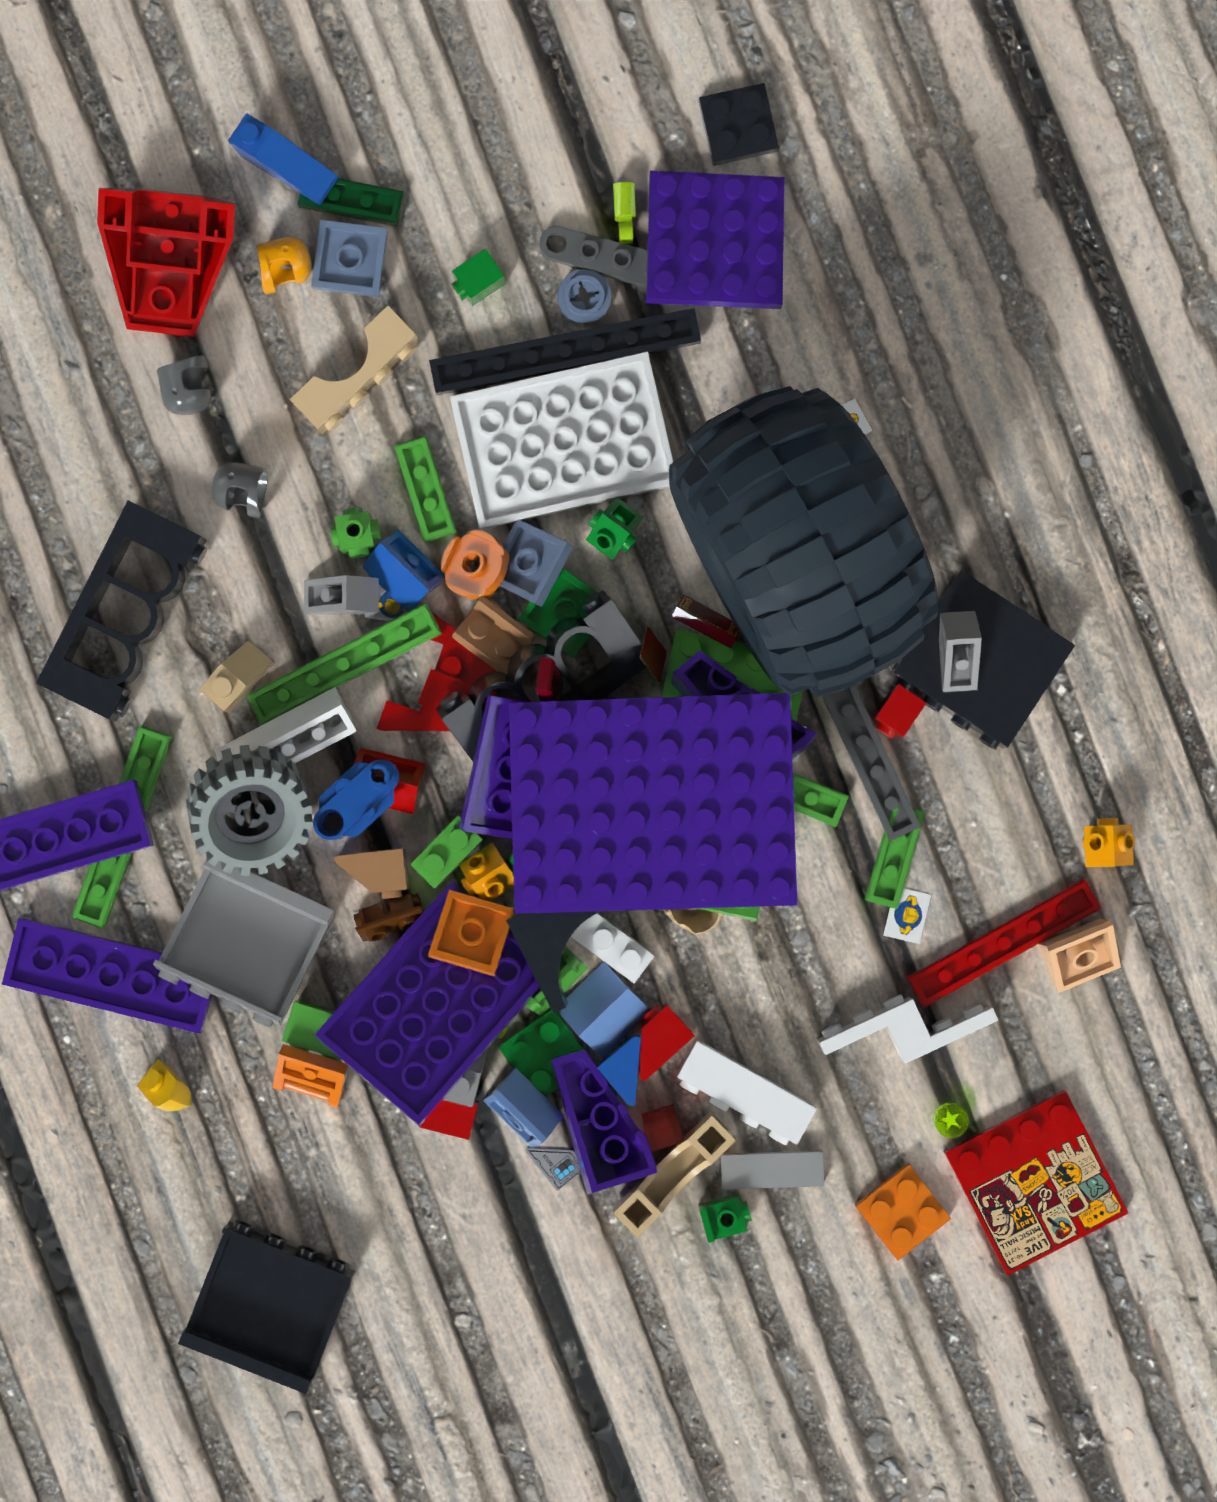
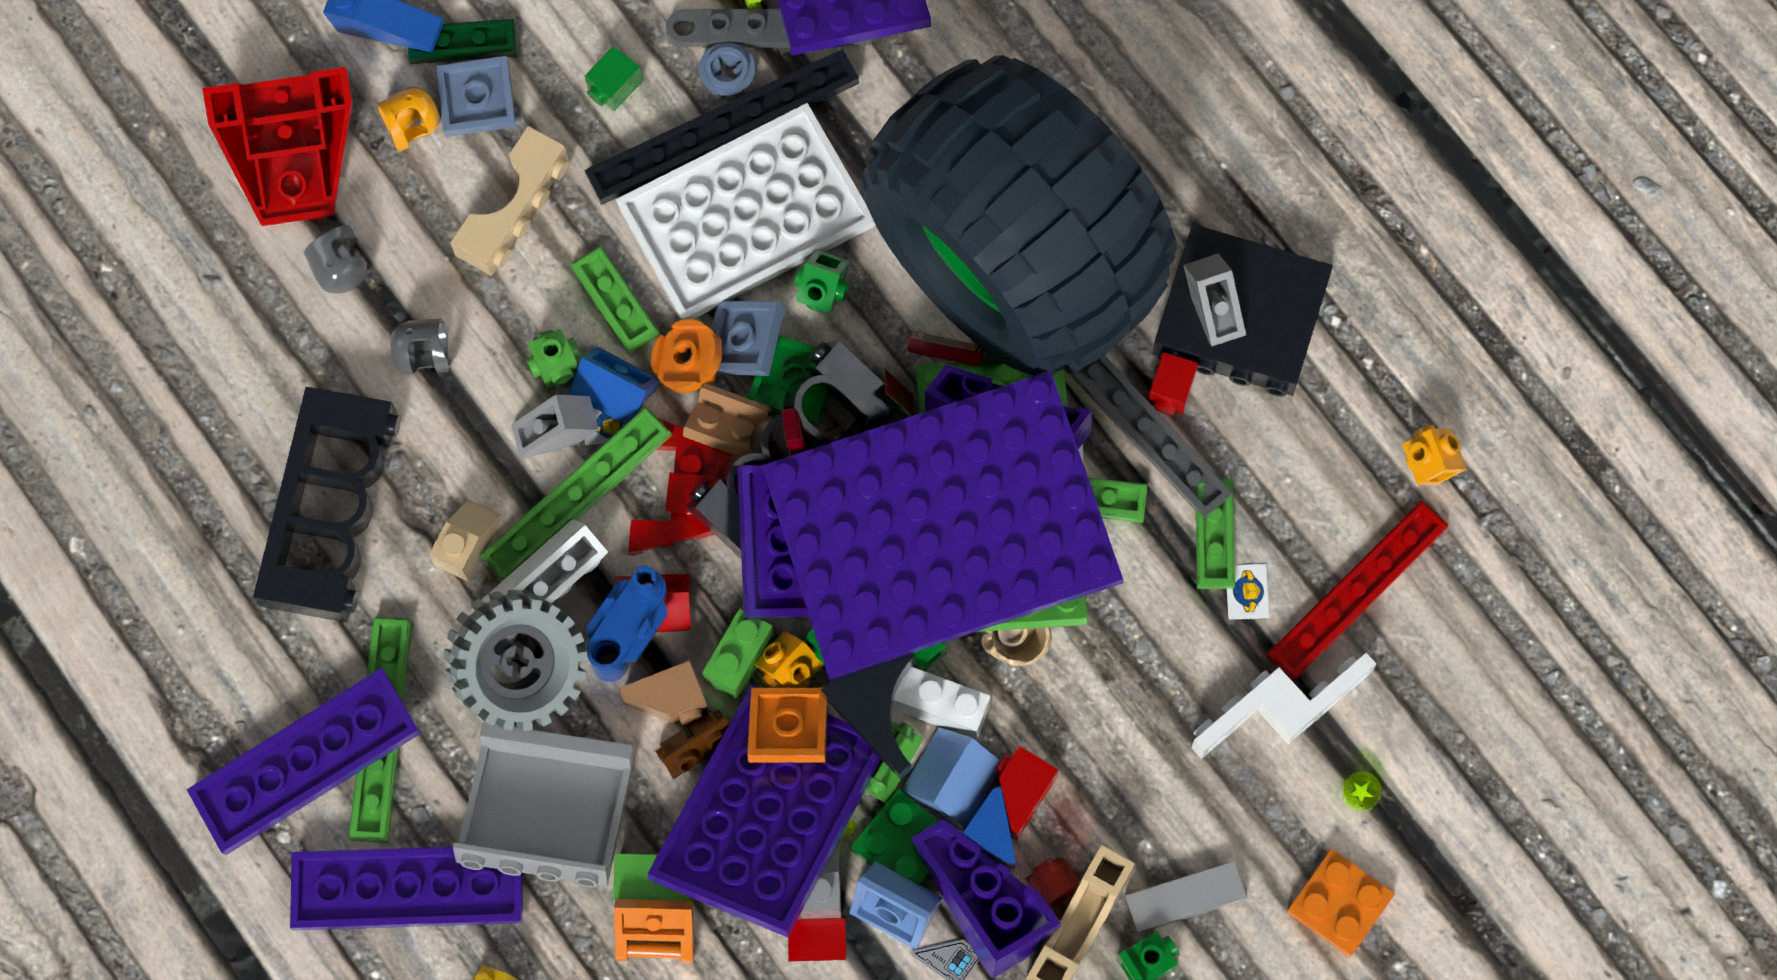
camera: 15 degrees left, 15 degrees down
white brick [676,1038,817,1145] -> none
plate [943,1090,1129,1276] -> none
light nougat slope [1038,918,1121,993] -> none

